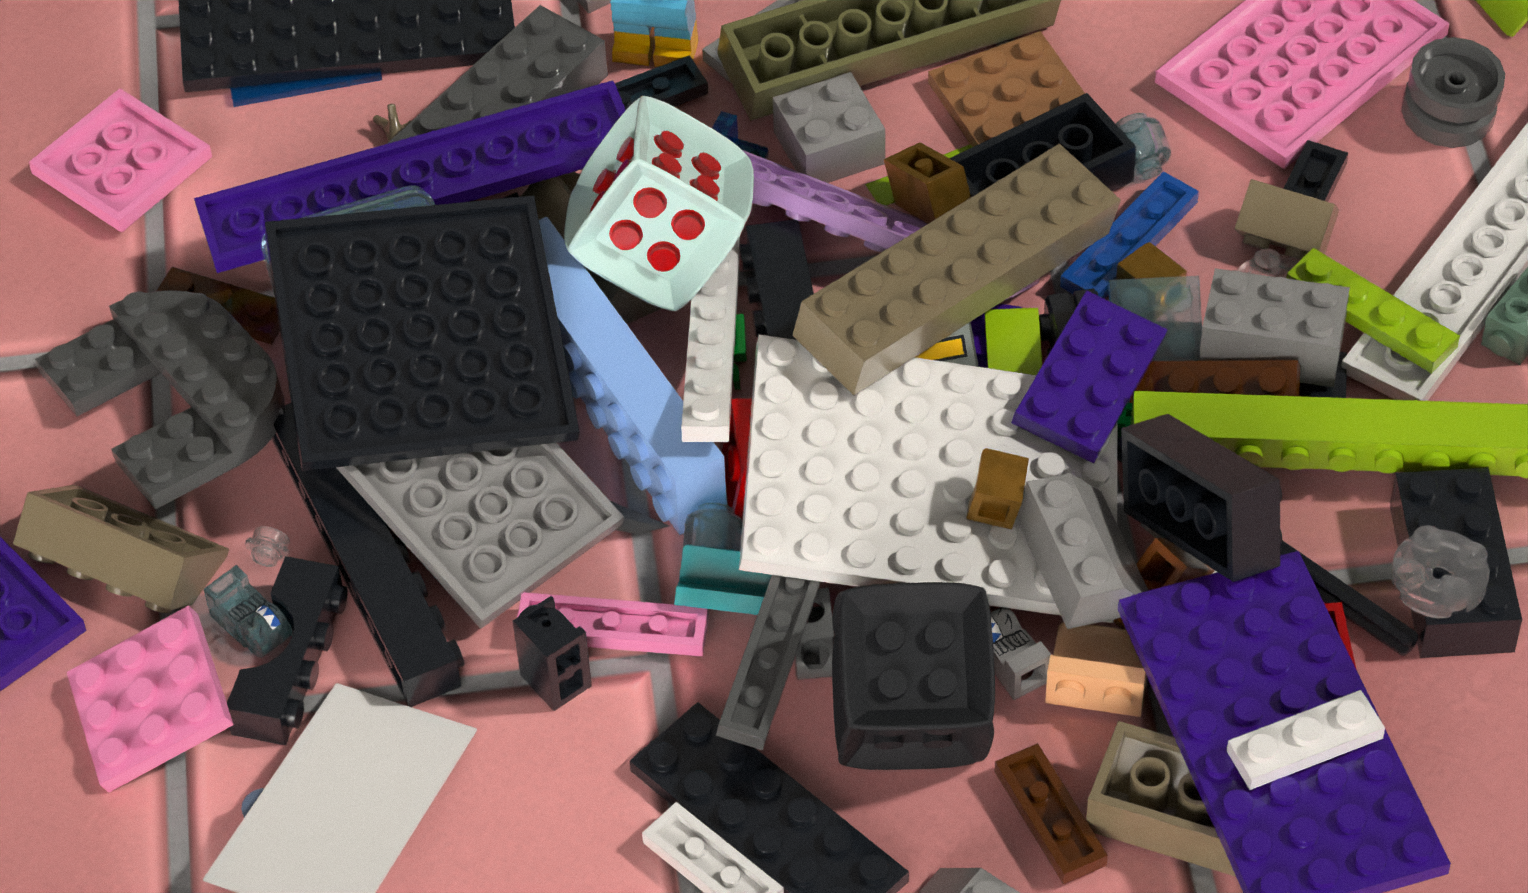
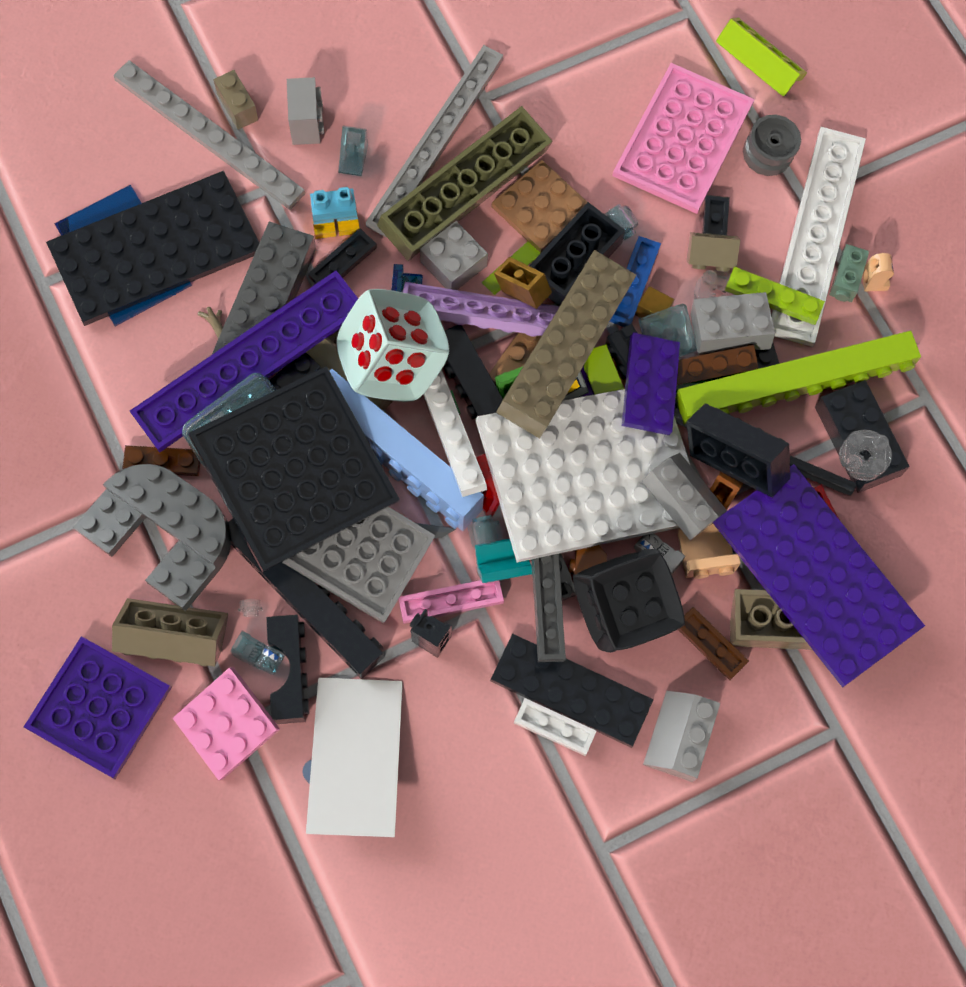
camera: 25 degrees left, 20 degrees up
bright pink plate [29,88,212,233] -> none
pearl gold panel [966,448,1029,530] -> none
white plate [1227,690,1385,790] -> none

